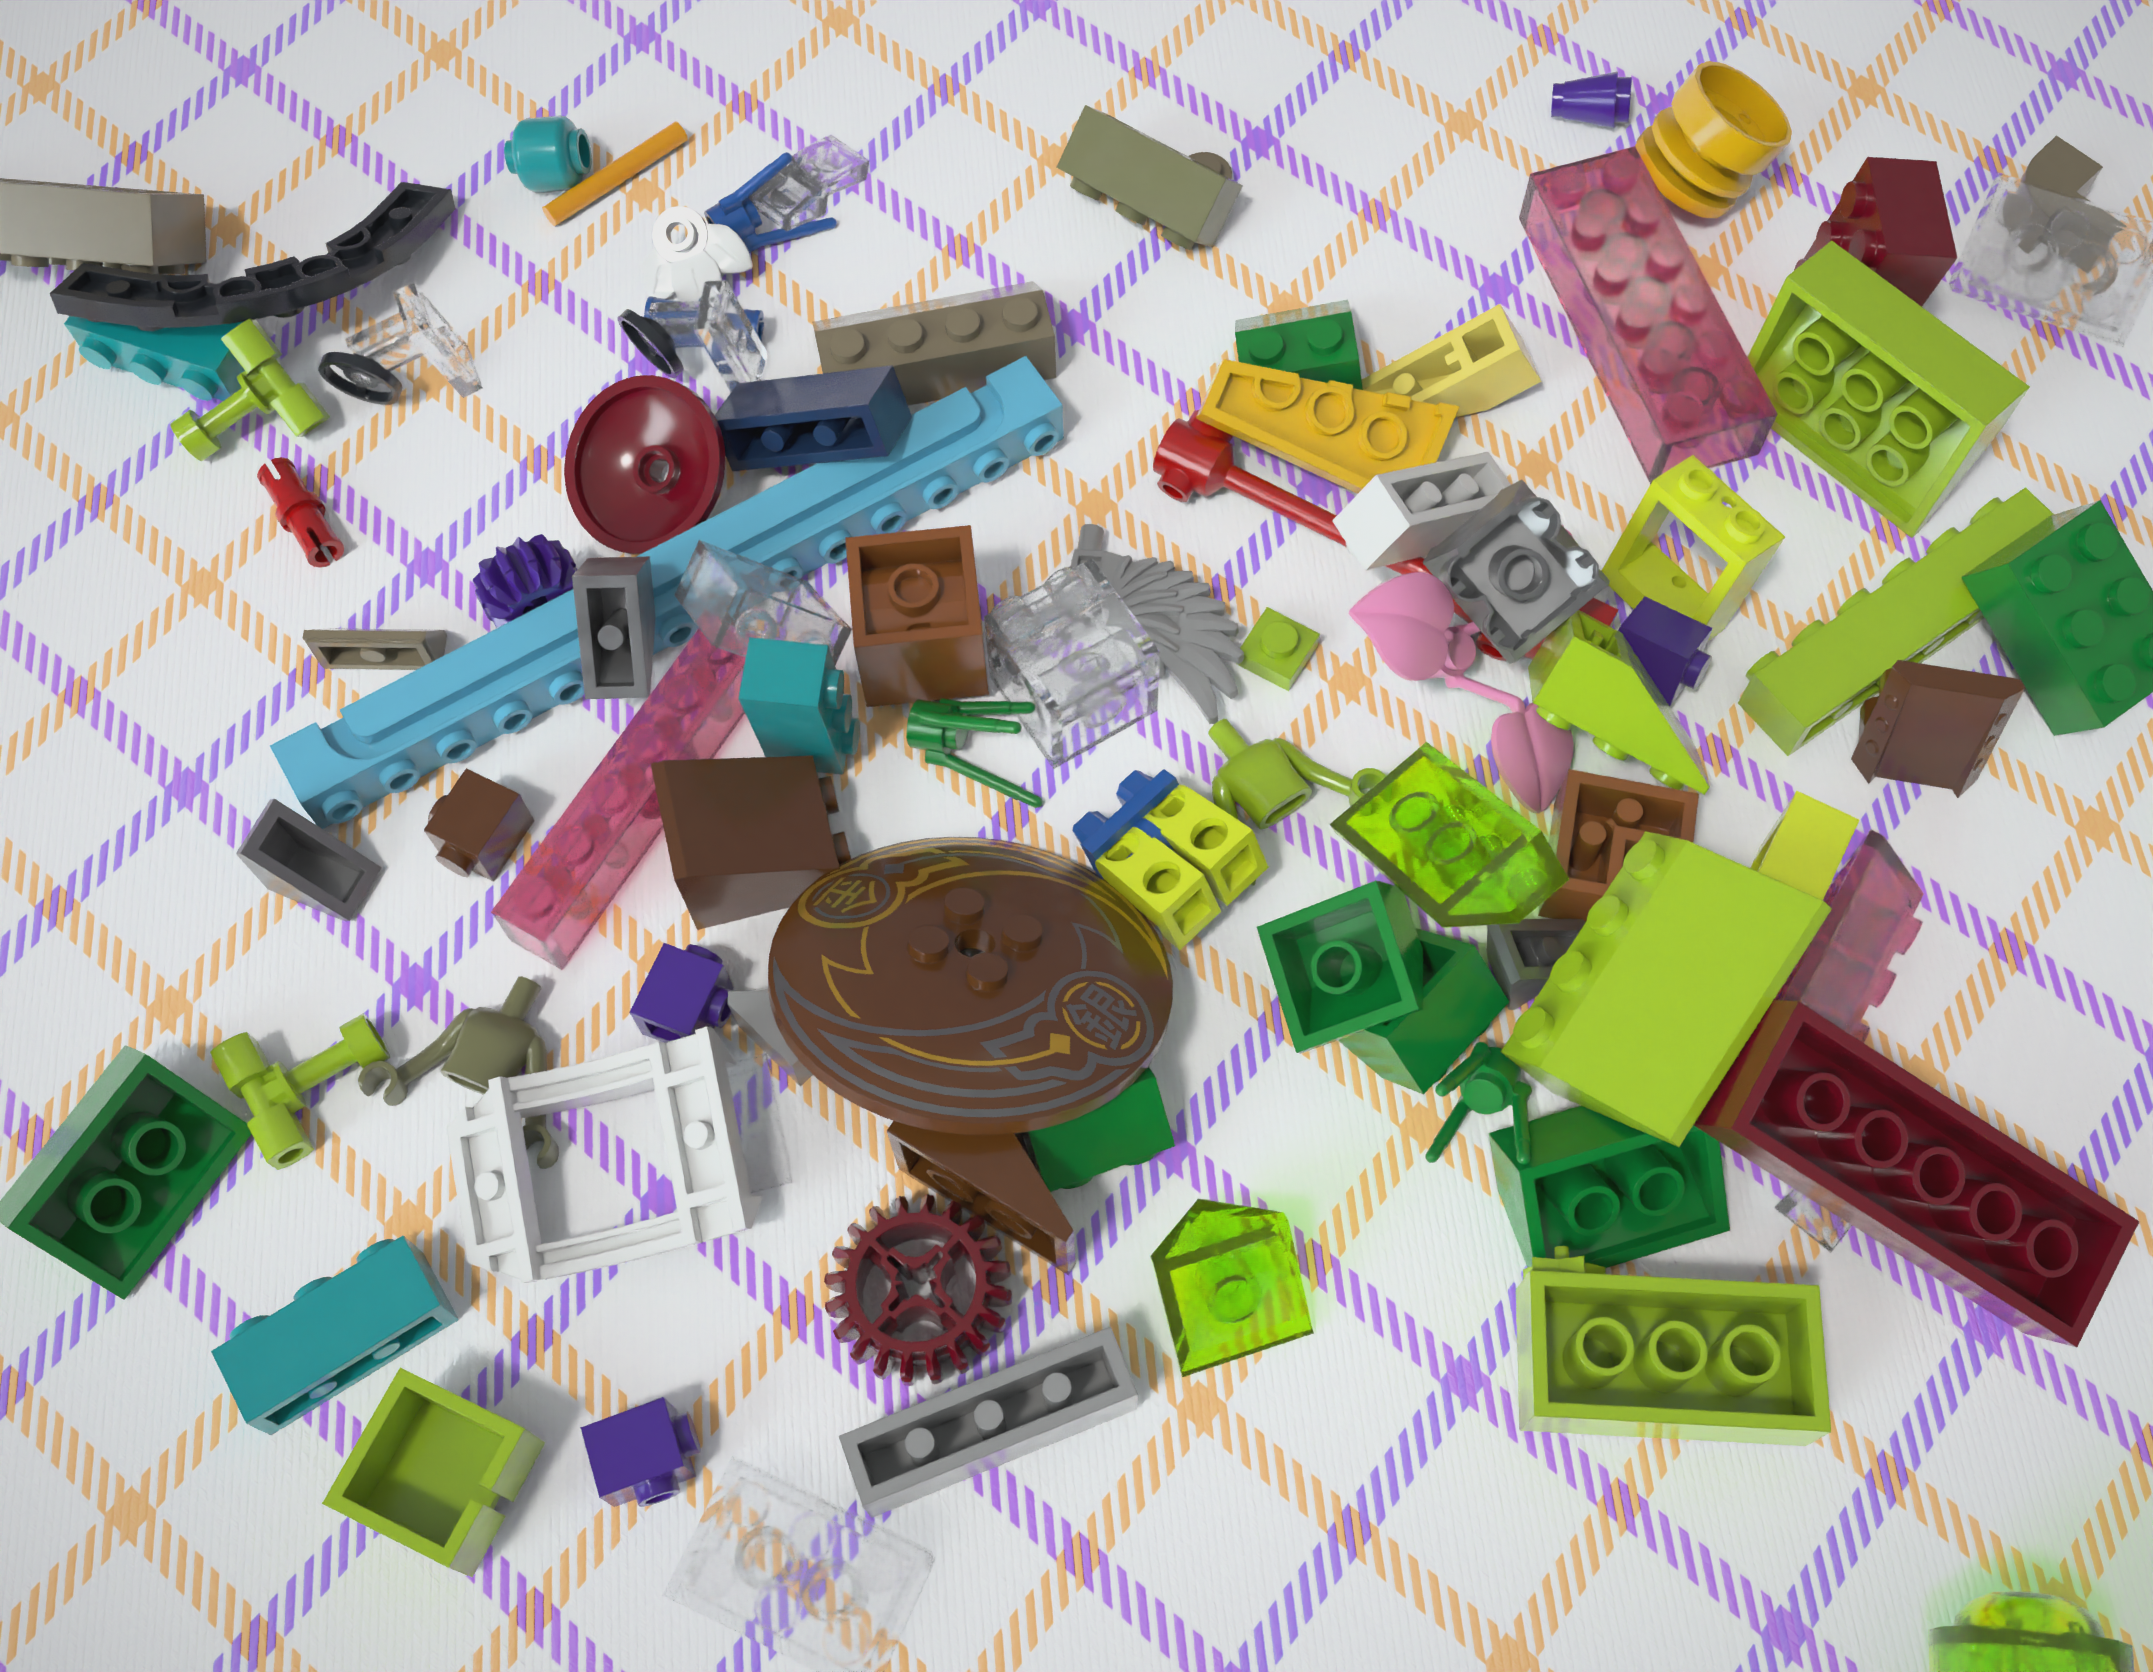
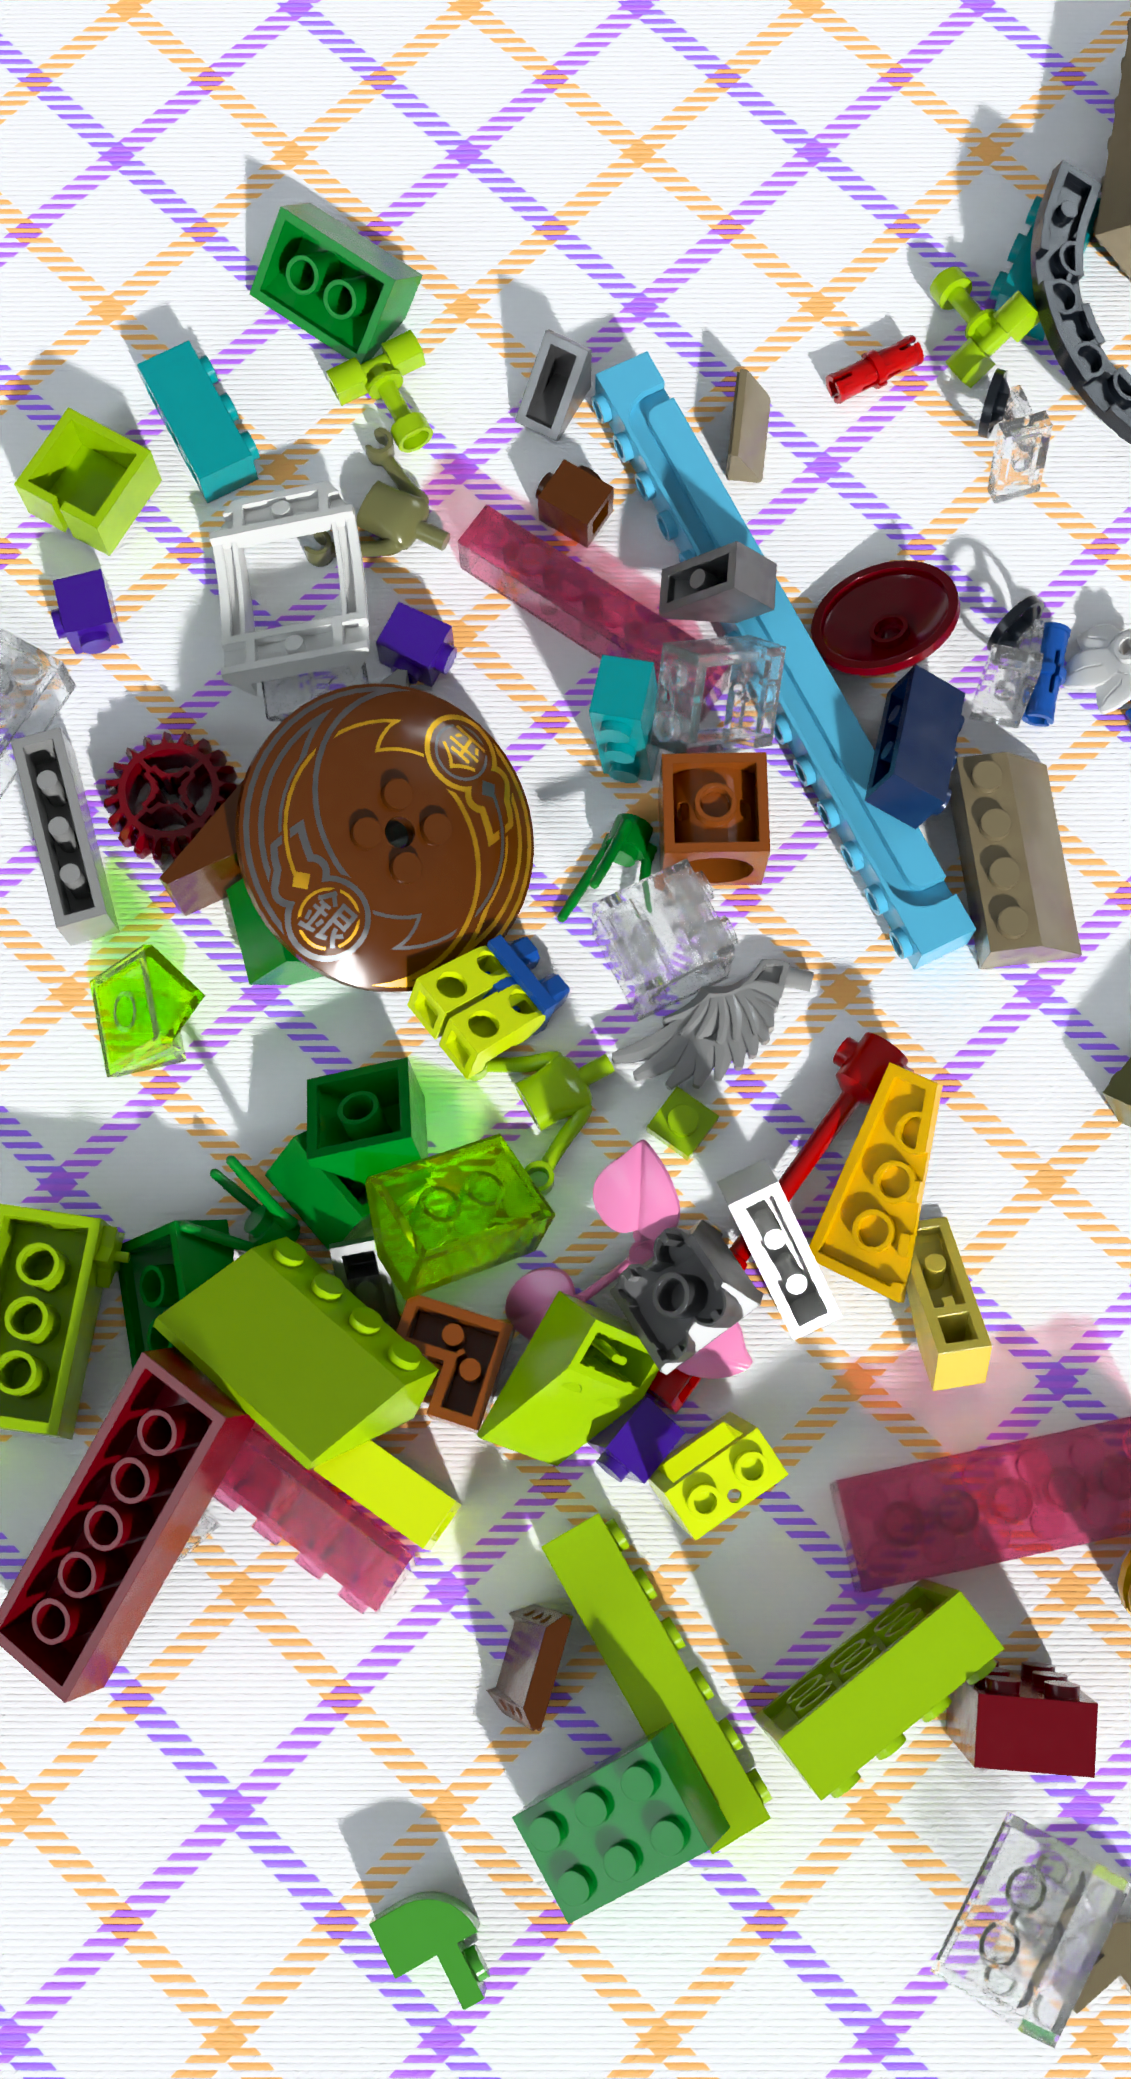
camera: 95 degrees right, 10 degrees up
dark purple gear [472,534,578,628] -> none
reddish brown slope [650,755,851,930] -> none
green slope [1235,299,1363,390] -> none

